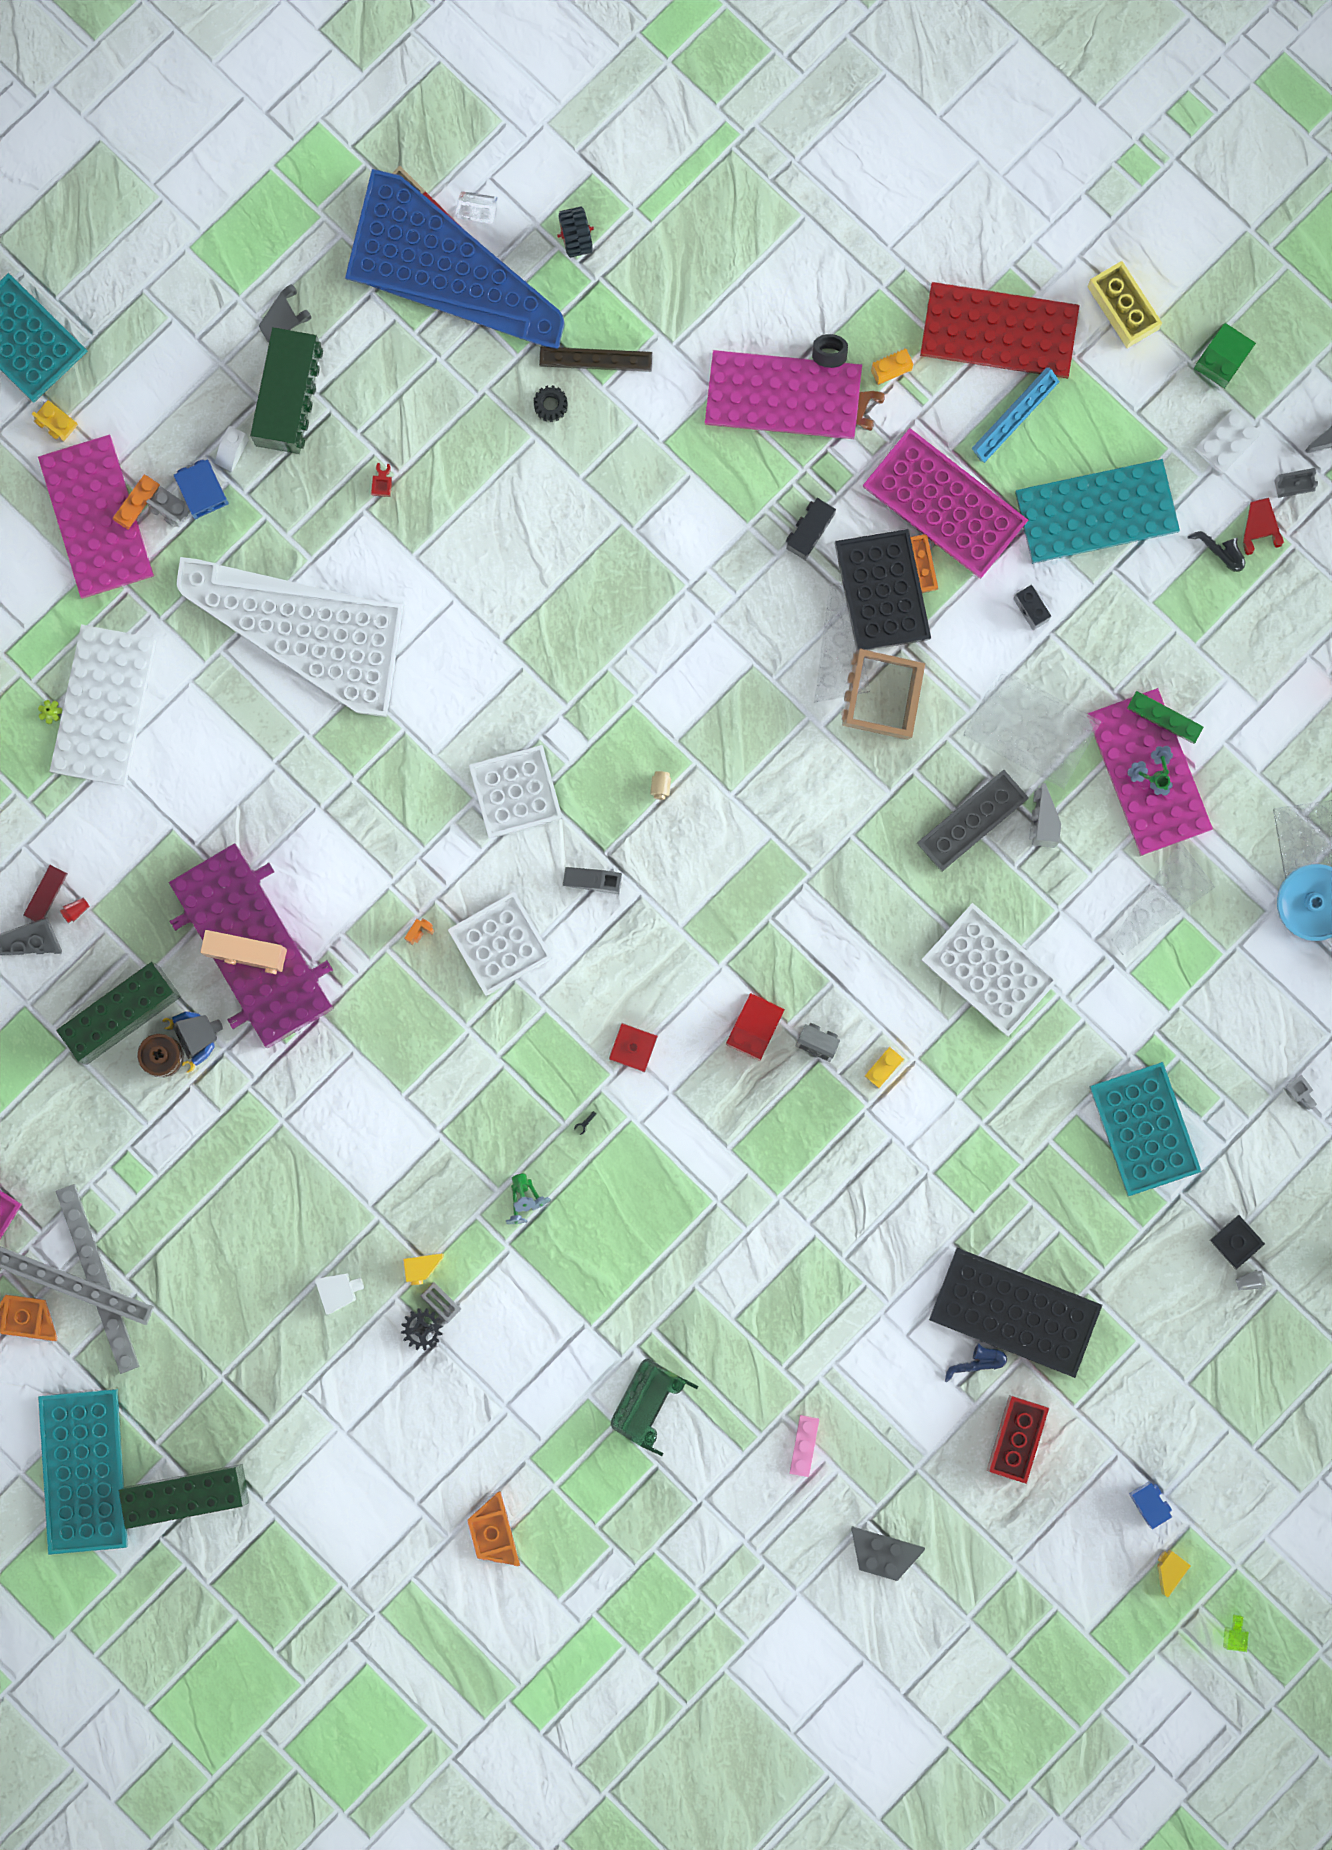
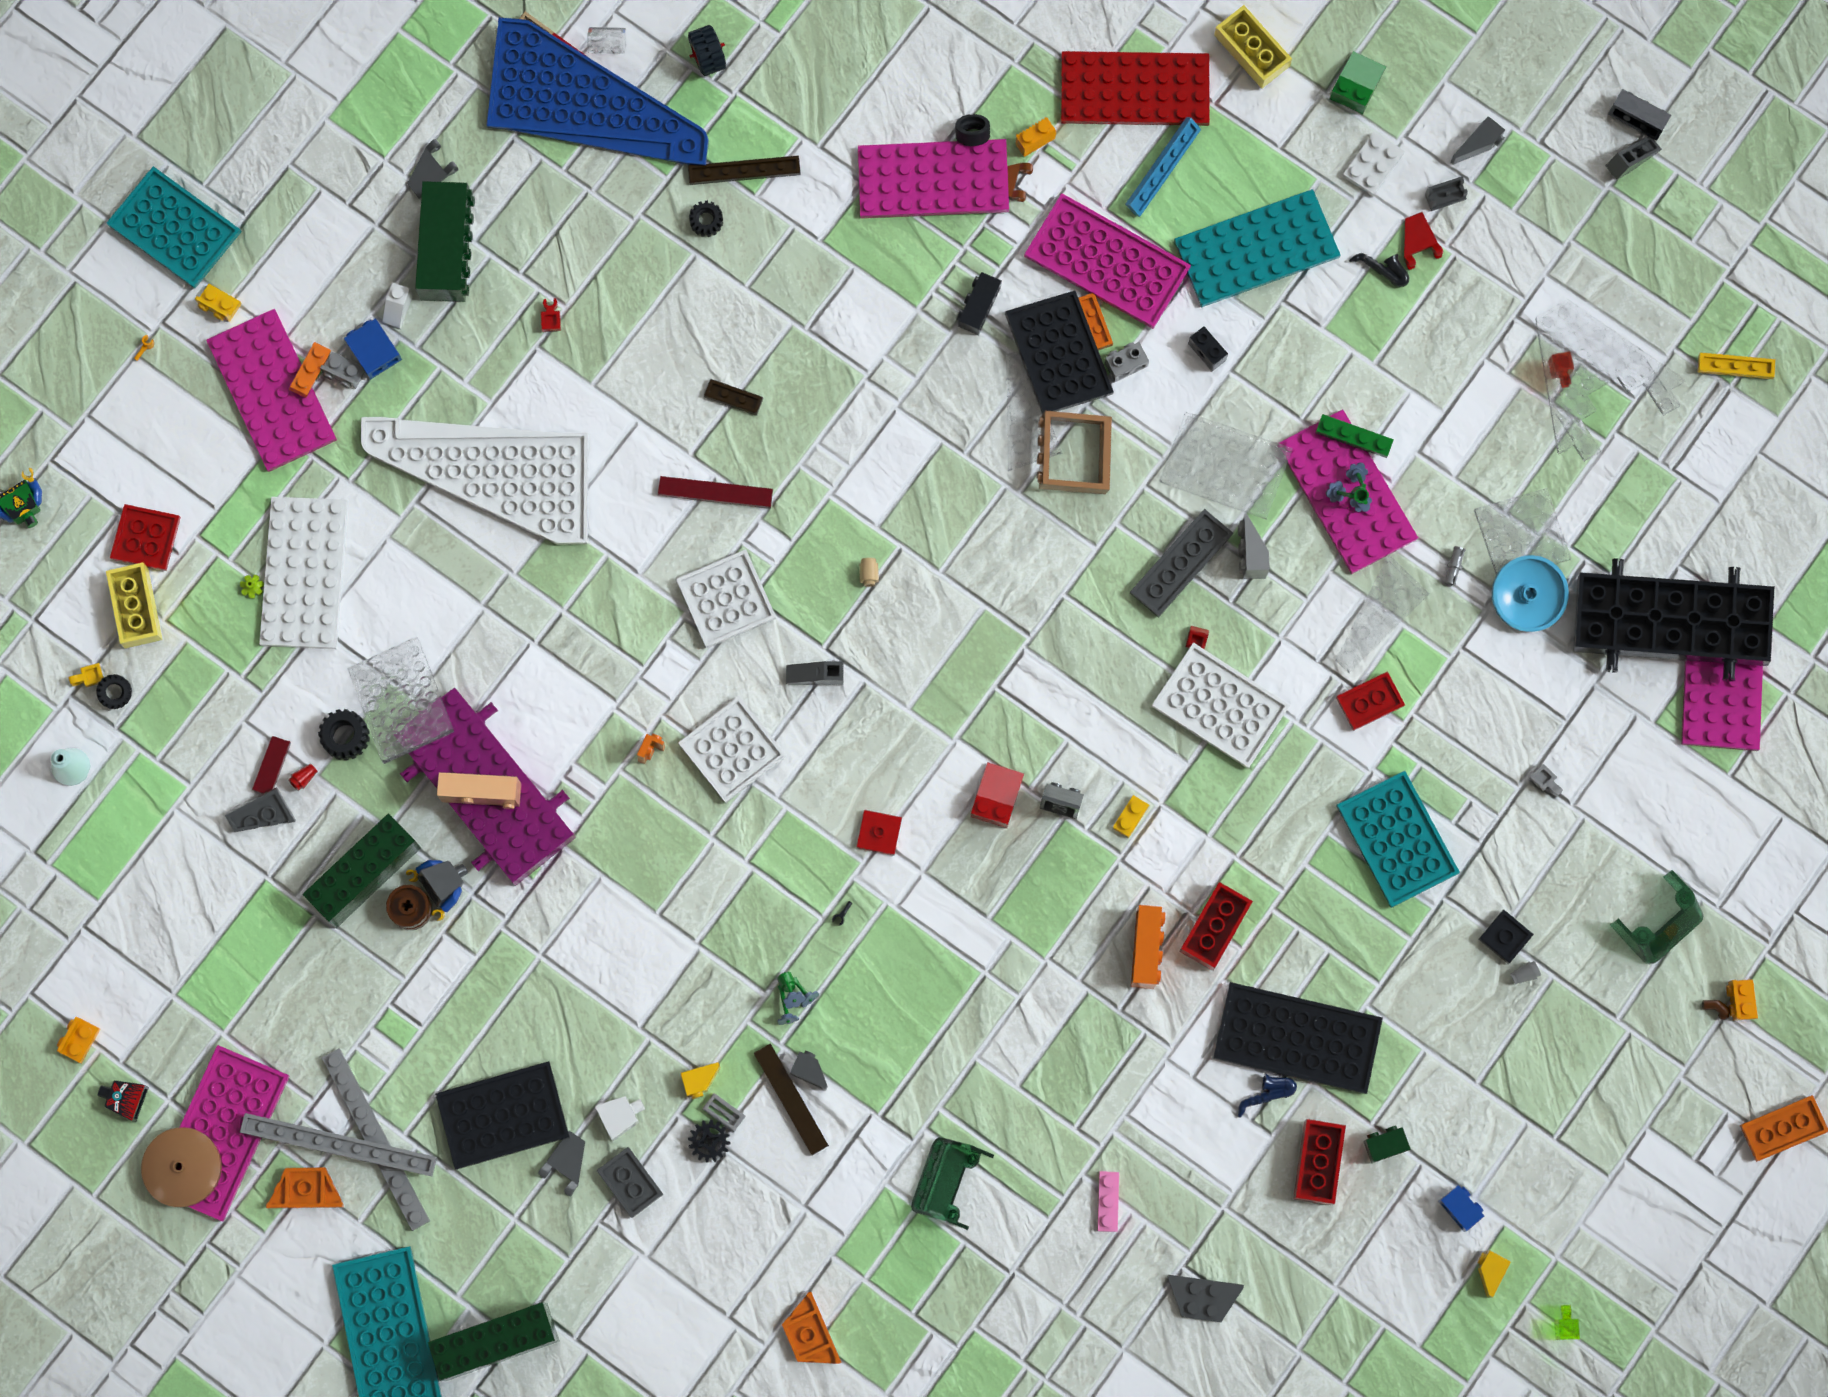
camera: 10 degrees left, 5 degrees down
none -> black tyre [318,709,370,760]
none -> clear plate [347,636,454,764]
none -> black plate [435,1061,570,1170]
none -> dark grey flag [539,1130,585,1196]
none -> dark grey plate [596,1147,664,1218]
none -> dark red tile [658,476,773,509]
none -> dark brown tile [704,379,764,416]
none -> dark brown tile [754,1043,829,1156]
none -> dark grey slope [790,1050,828,1090]
none -> light grey brick [1105,342,1149,382]
none -> orange brick [1131,905,1165,989]
none -> red brick [1179,882,1253,971]
none -> red slope [1185,626,1209,650]
none -> red plate [1336,671,1405,731]
none -> dark green brick [1363,1125,1411,1164]
none -> light grey pin [1444,546,1466,586]

